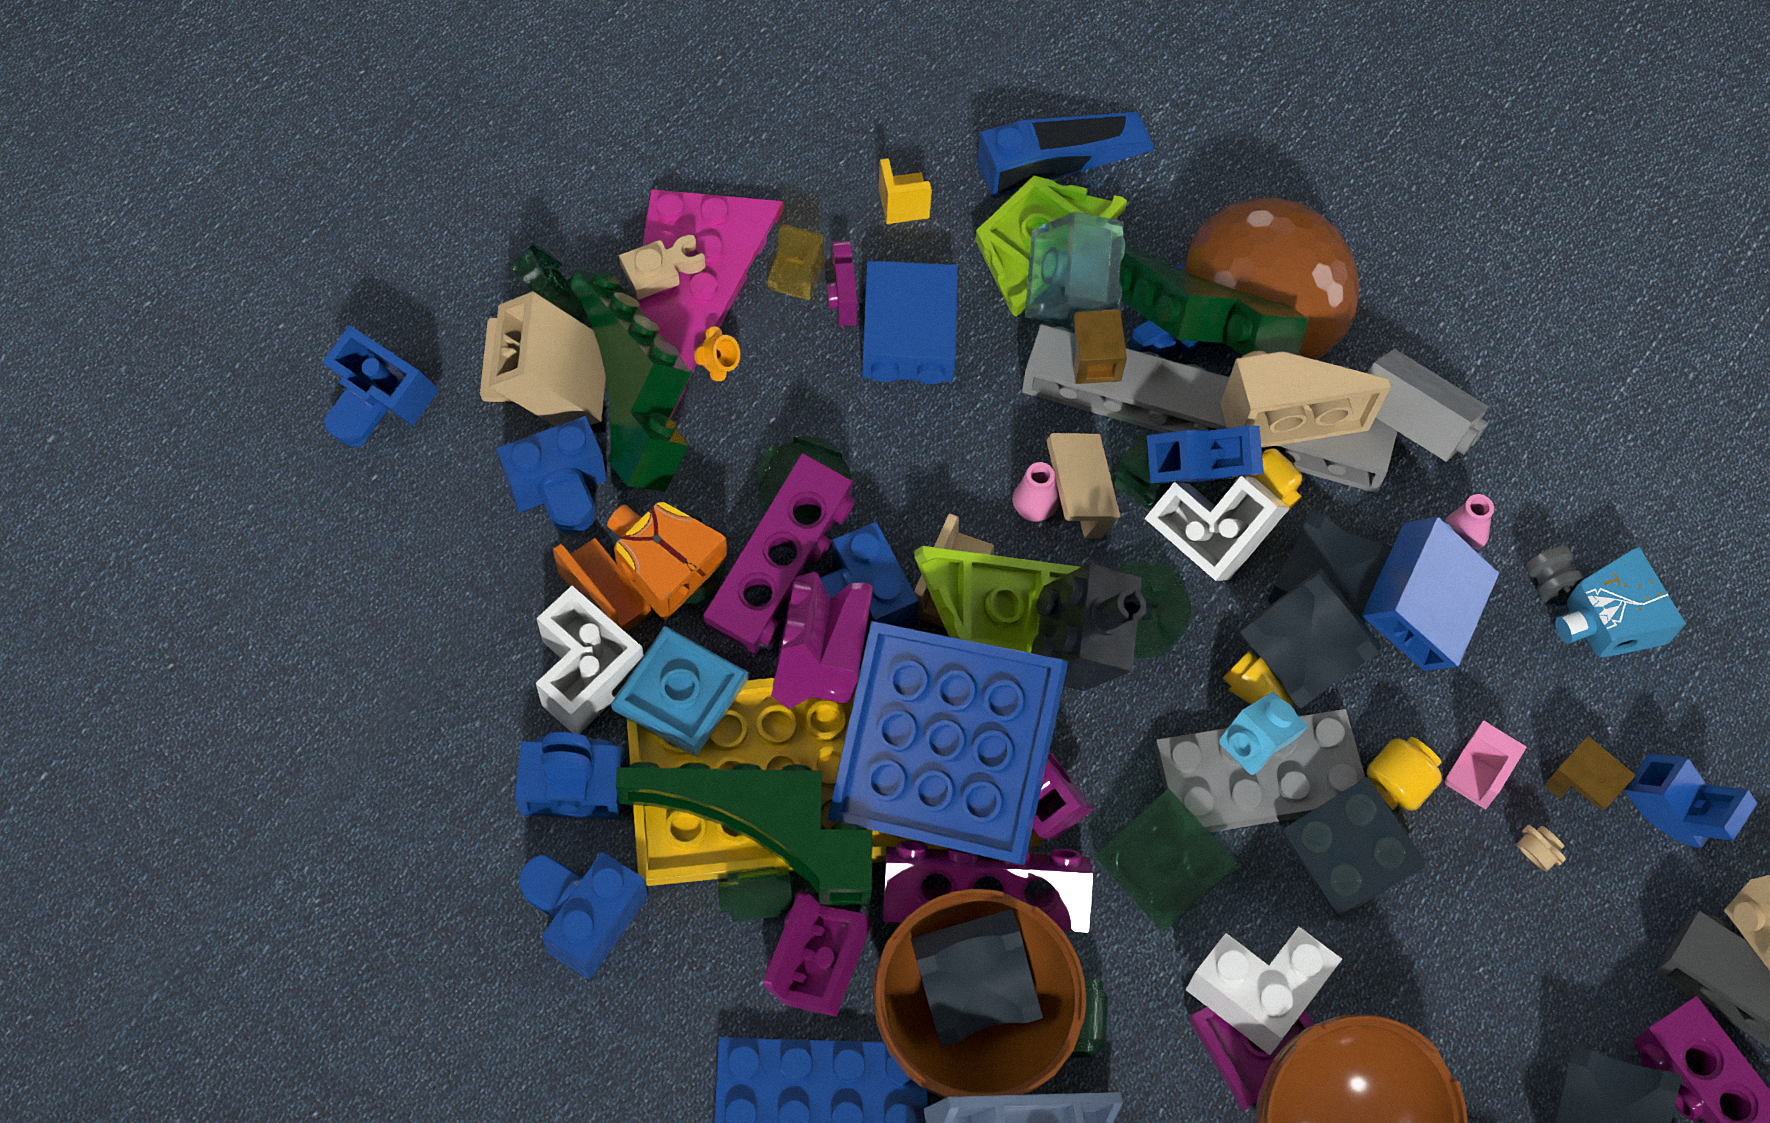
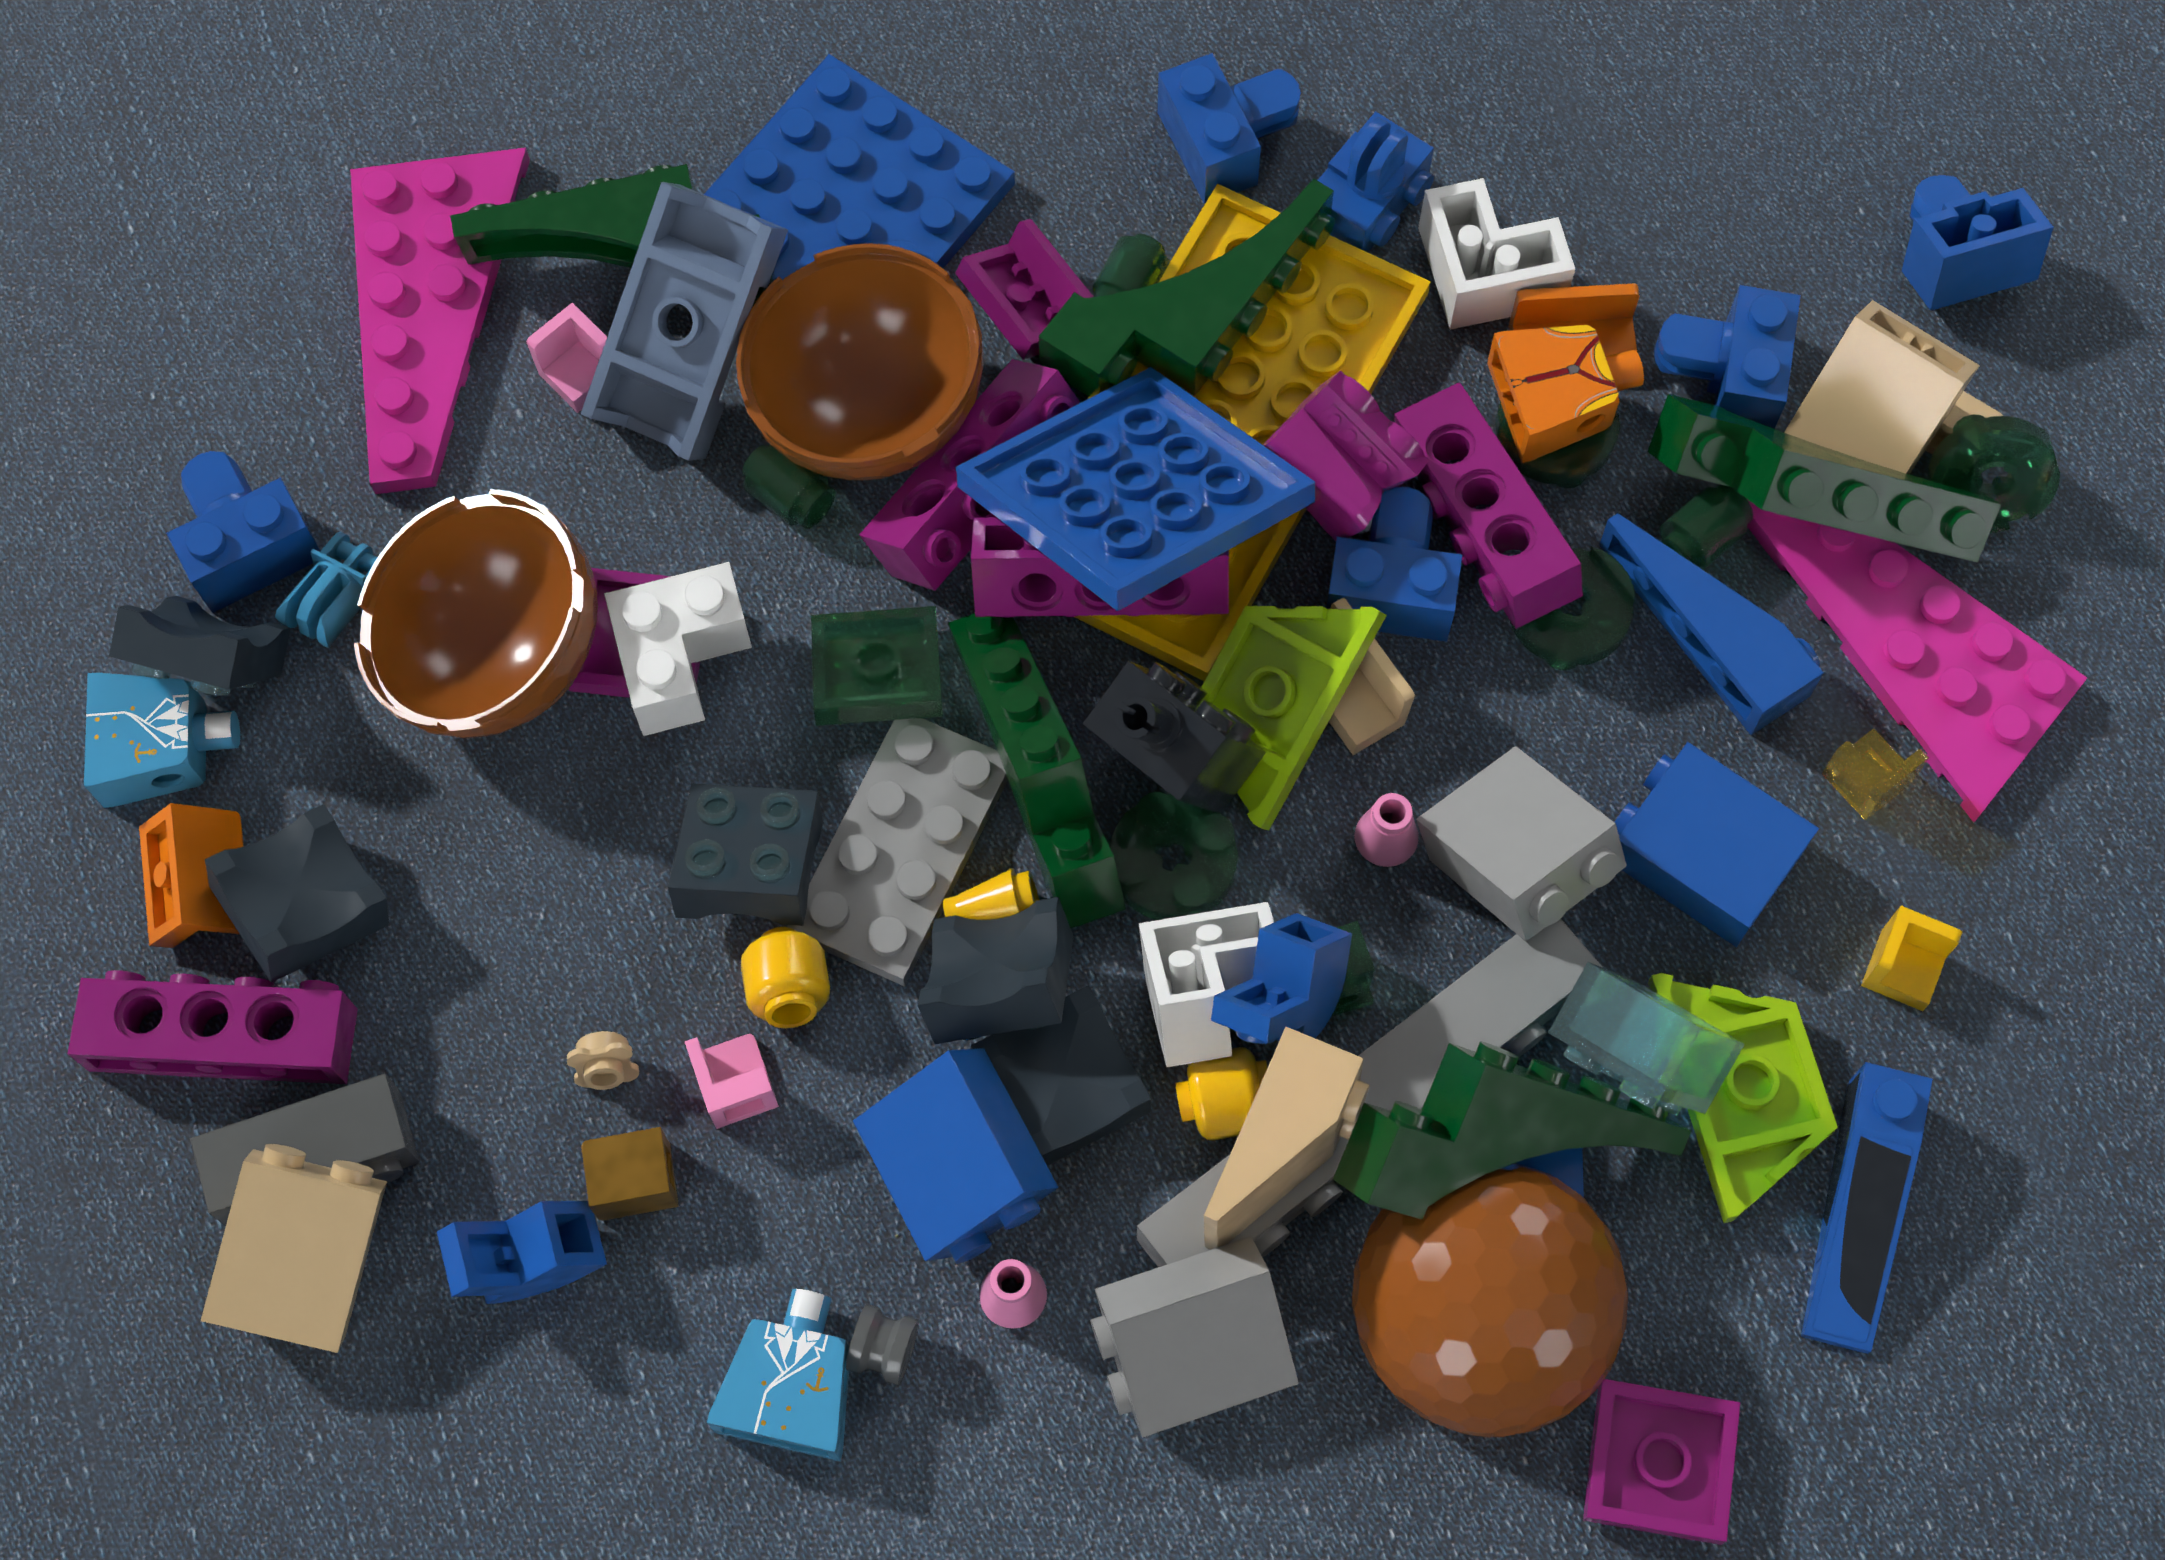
camera: 130 degrees right, 5 degrees up
dark azure tile [611,626,749,757] -> none
tan plate [619,235,705,300] -> none
light orange plate [694,326,740,382] -> none
magenta plate [827,241,857,326] -> none
black brick [910,909,1043,1048] -> none
tan panel [1047,433,1120,539] -> none
pearl gold panel [1073,310,1127,384] -> none
medium azure bracket [1219,691,1308,775] -> none
none -> dark green arch [948,613,1126,928]
none -> light grey brick [1416,746,1627,942]
none -> magenta plate [1583,1379,1740,1545]
none -> blue slope [1599,513,1824,735]
none -> clear green brick [1660,484,1753,570]

